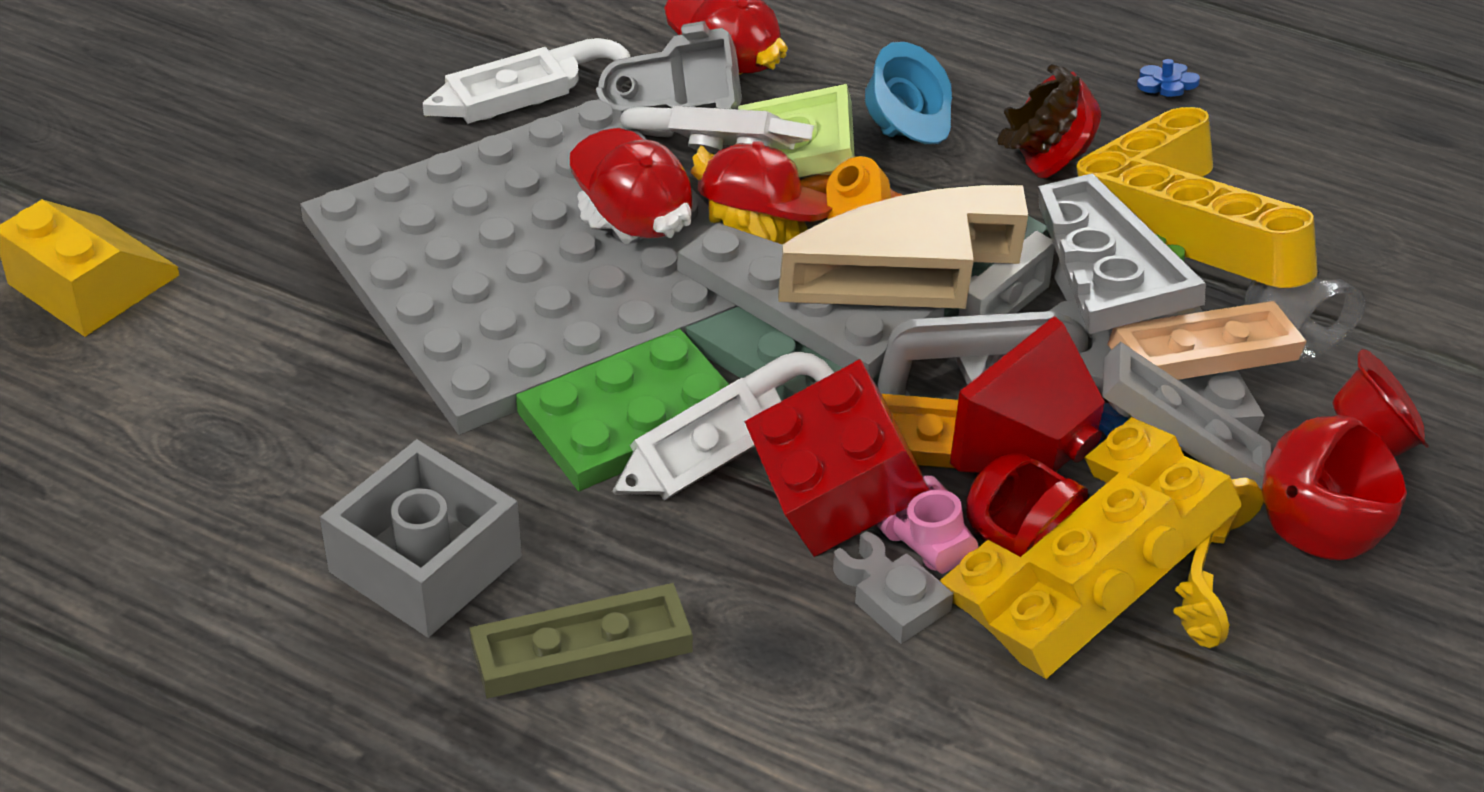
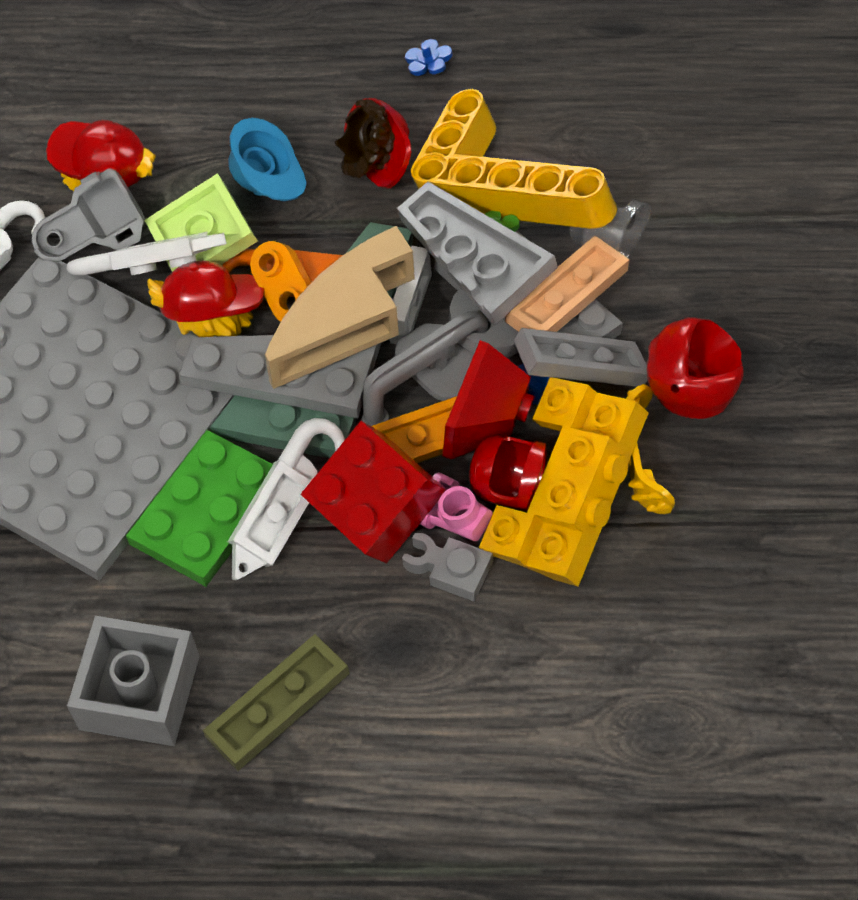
camera: 20 degrees left, 15 degrees up
red hair [570,128,692,244] -> none
red piece [1332,348,1429,457] -> none

